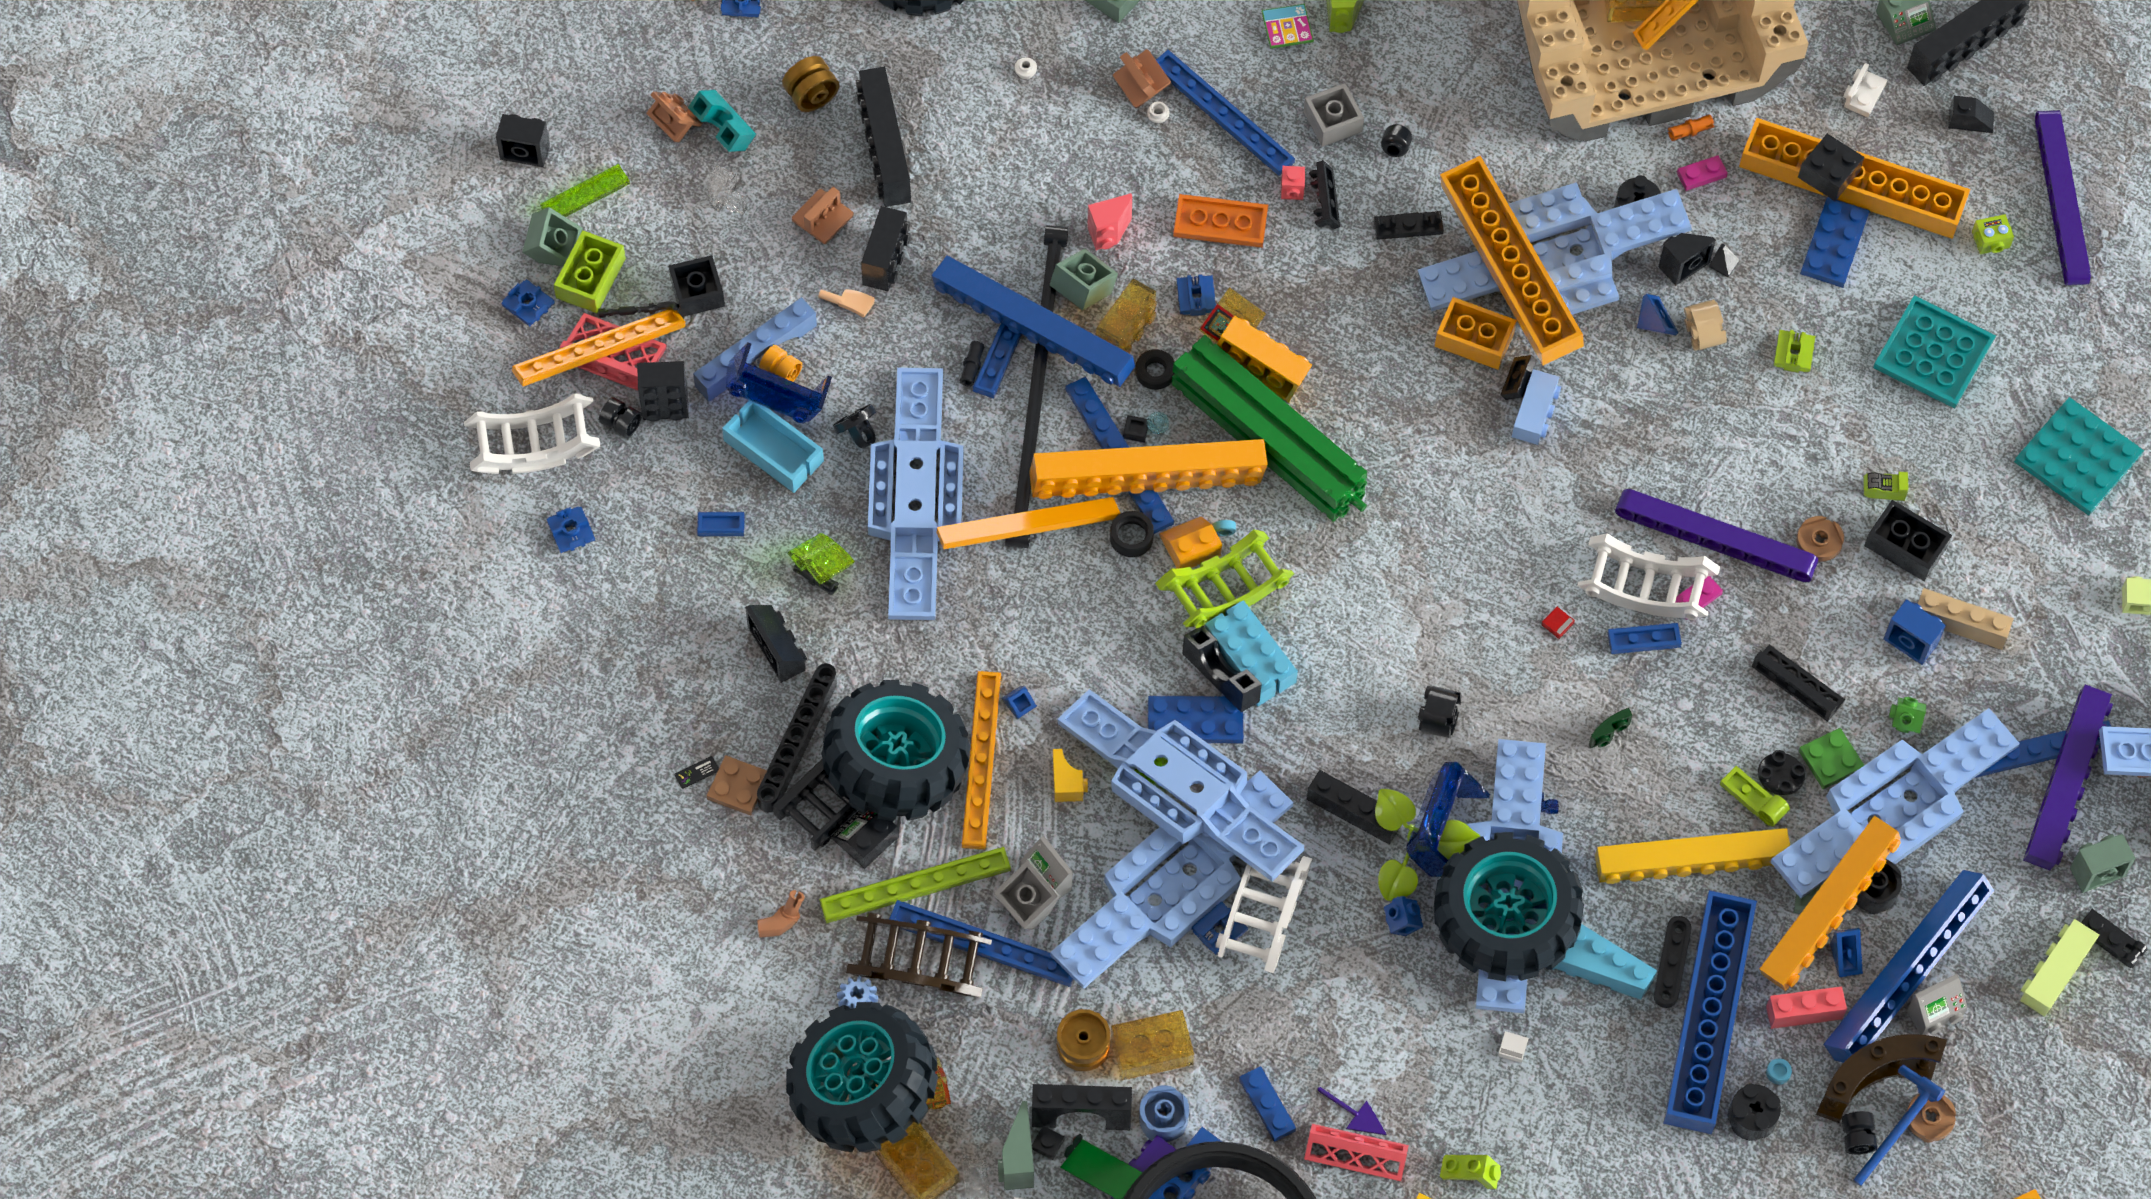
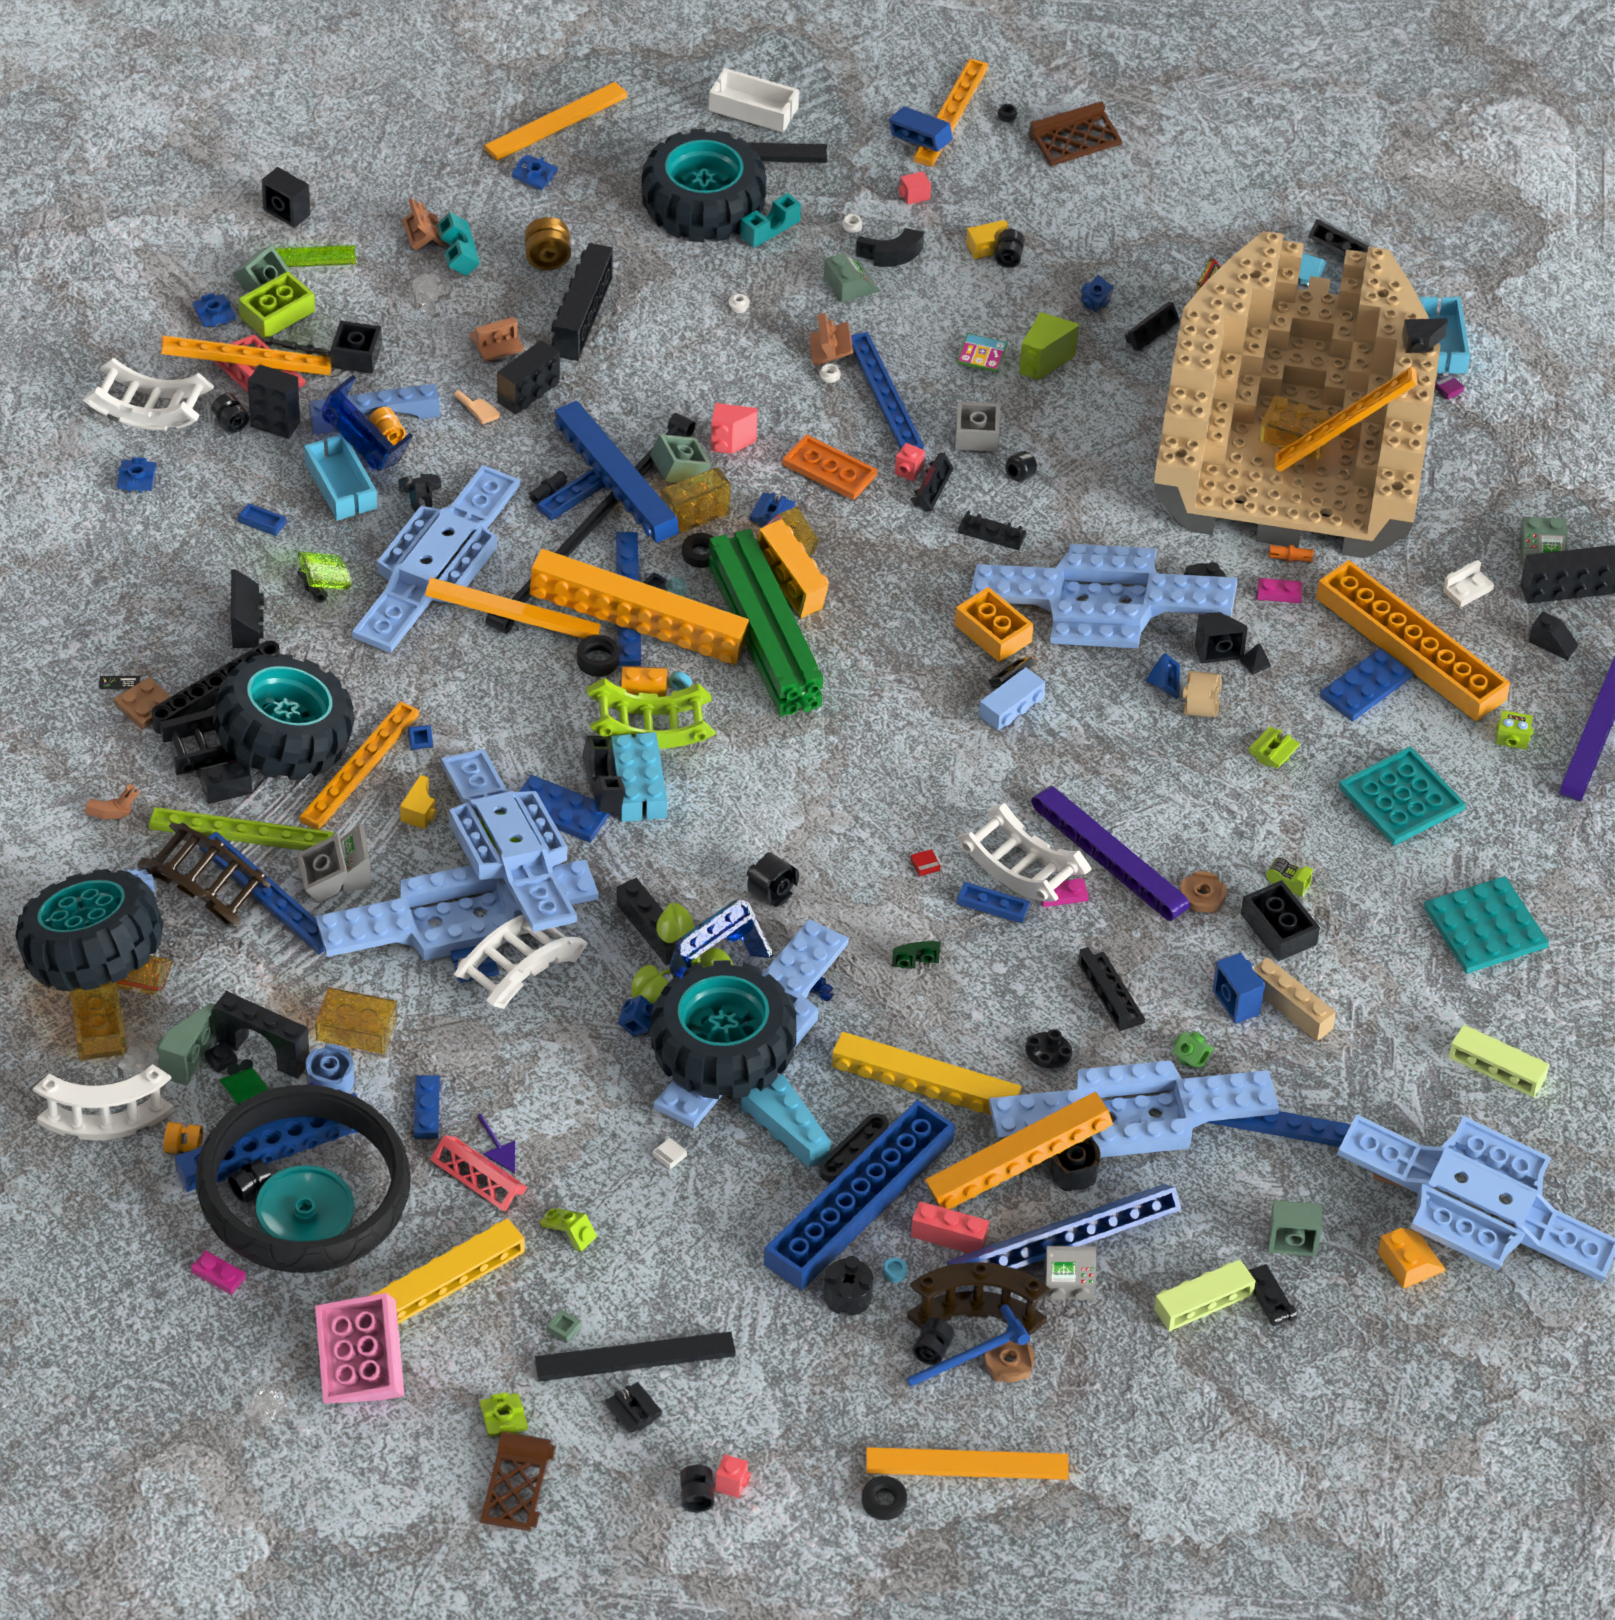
camera: 25 degrees right, 15 degrees down
pearl gold wheel [1057,1009,1110,1071] -> none
light orange brick [1440,155,1584,365] -> none
lime plate [1719,766,1790,827] -> none
black brick [1798,133,1865,201] -> none
bright green plate [1798,728,1864,789] -> none
blue slope [1830,928,1863,977] -> none
dark purple brick [2023,684,2113,871] -> none

